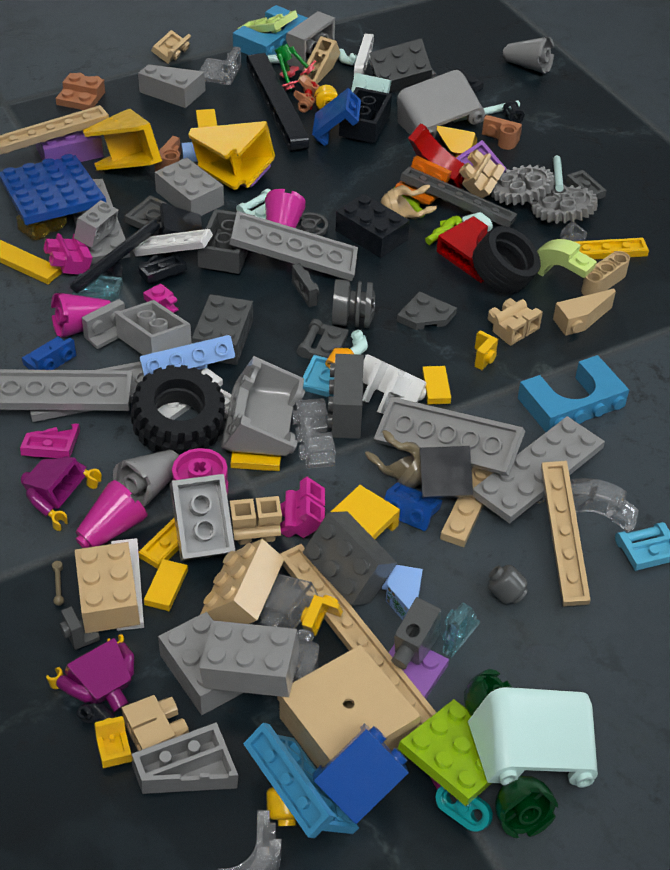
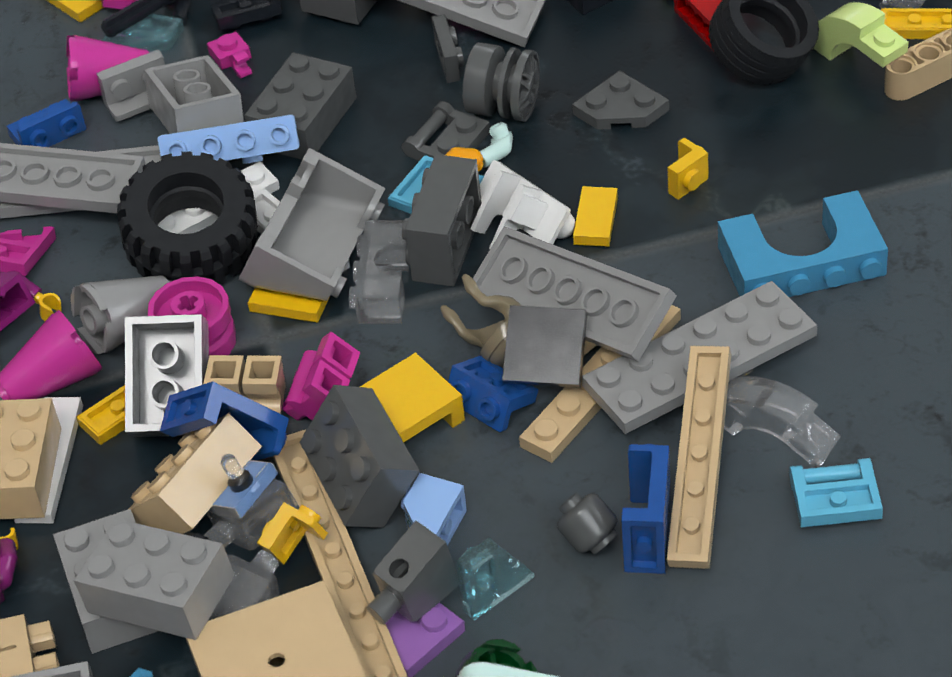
camera: 20 degrees right, 0 degrees up
yellow tile [144,559,188,611] -> none
tan hips [488,298,543,346] -> none
tan slope [553,288,616,336] -> none
none -> blue panel [160,382,289,461]
none -> piece [212,454,278,519]
none -> blue panel [621,444,671,574]

